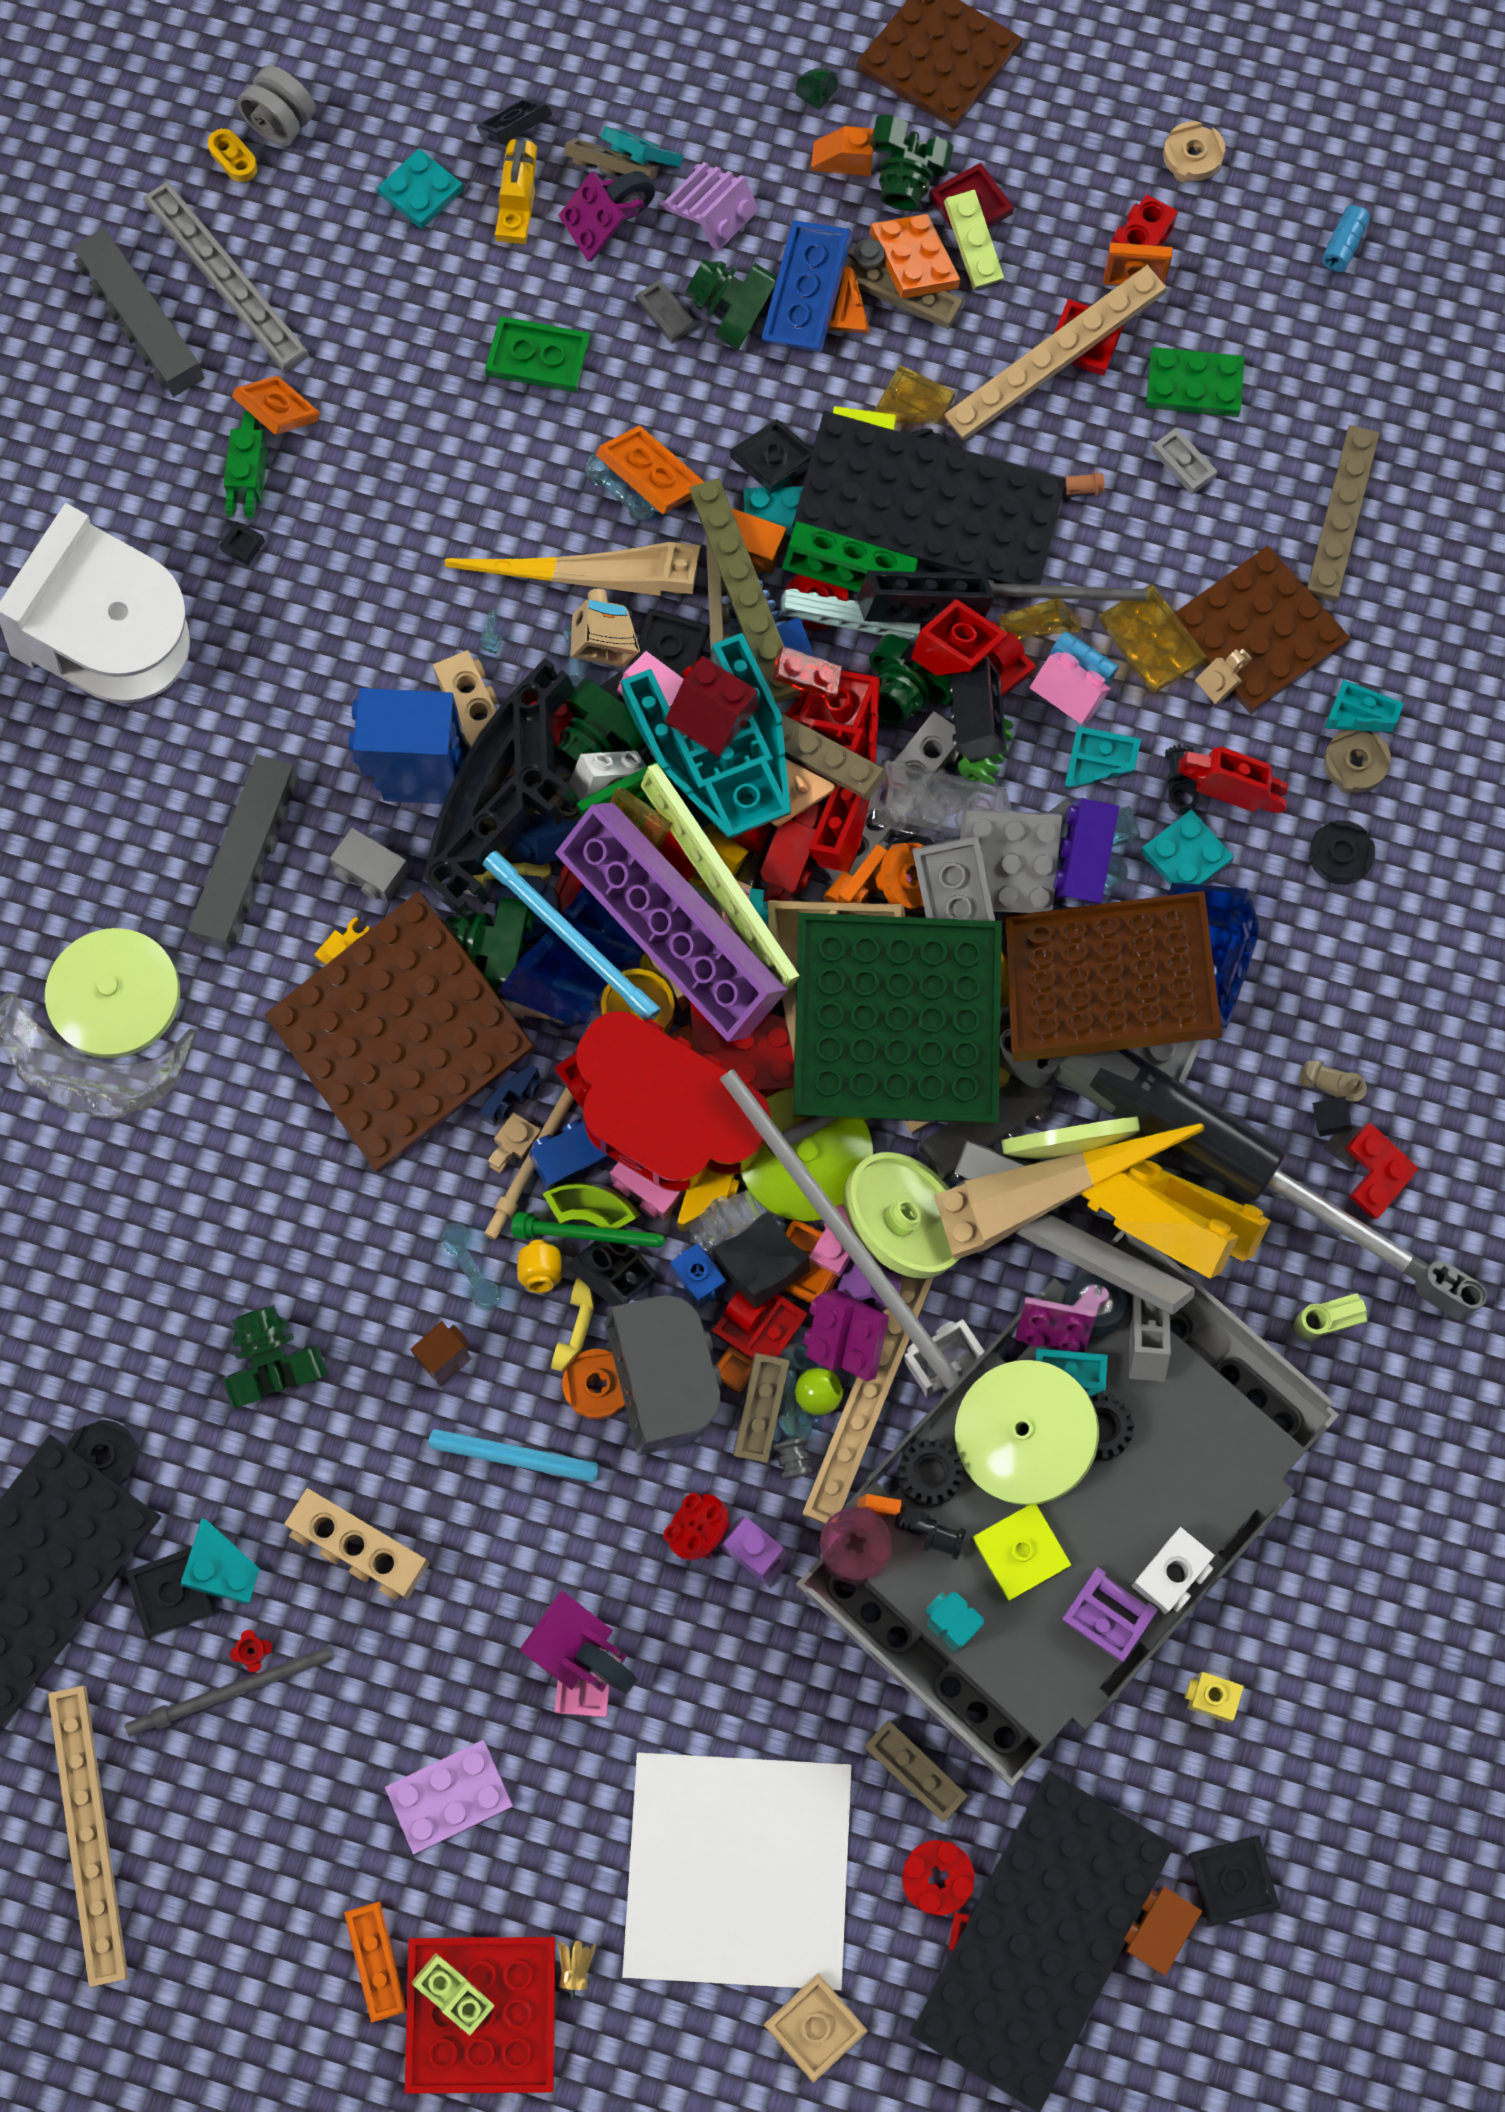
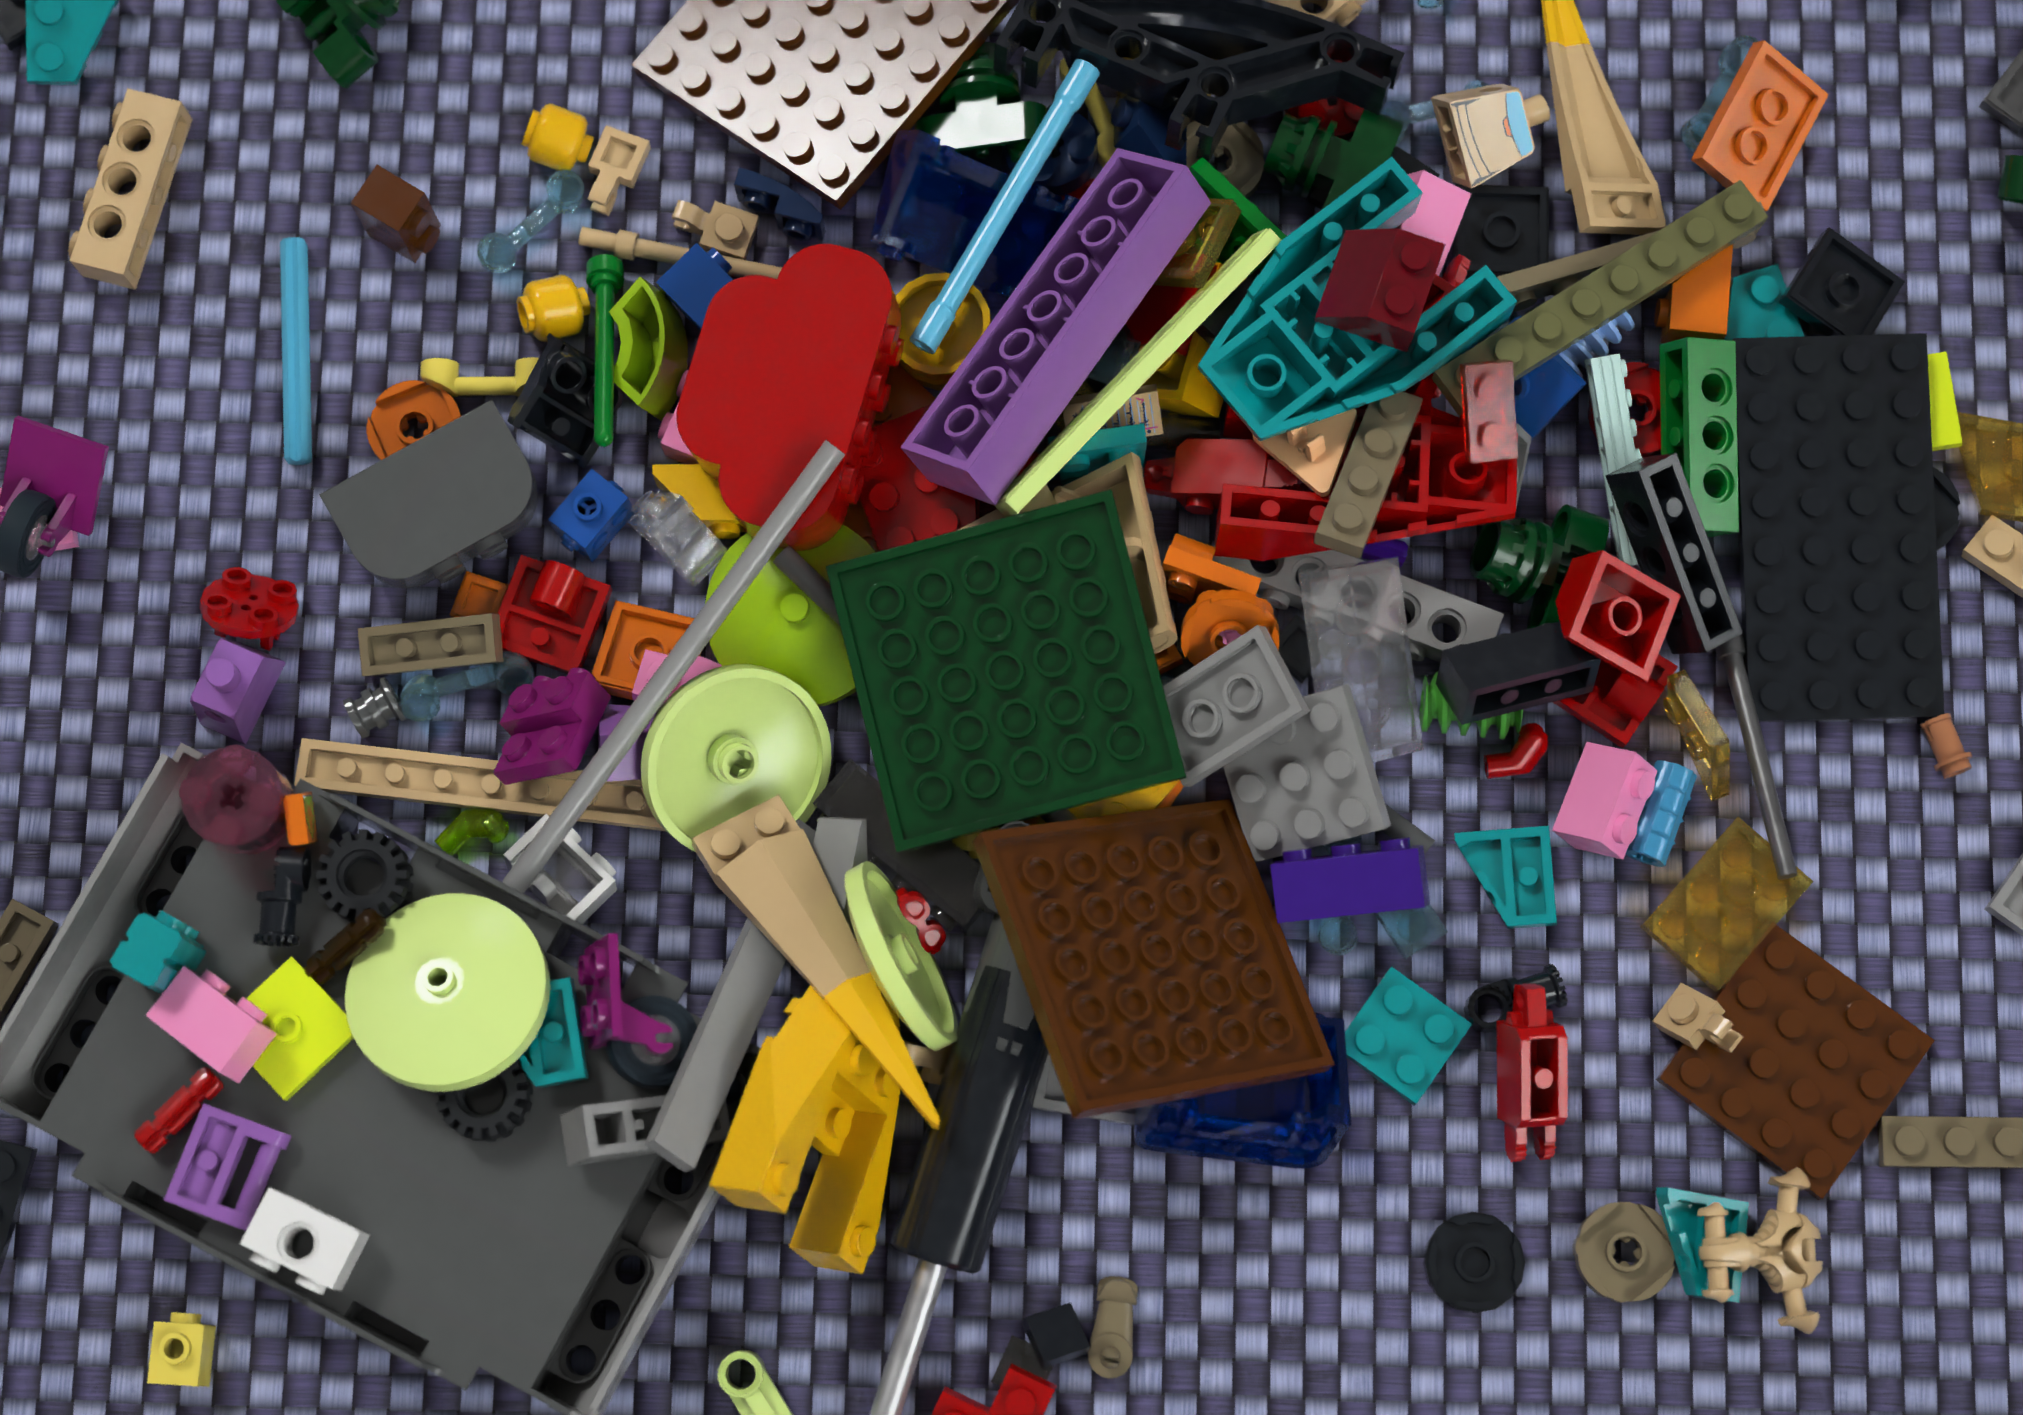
camera: 75 degrees right, 5 degrees up
white brick [569,751,646,801] -> none
black brick [712,1211,810,1309] -> none
lime piece [795,1368,843,1416] -> none
none -> red axle [134,1066,224,1154]
none -> bright pink brick [145,966,277,1083]
none -> dark brown axle [304,909,387,984]
none -> clear neon green arm [434,809,509,856]
none -> yellow head [521,104,594,173]
none -> tan plate [588,125,651,216]
none -> red piece [895,887,946,955]
none -> red arm [1484,723,1548,779]
none -> tan piece [1697,1167,1823,1334]

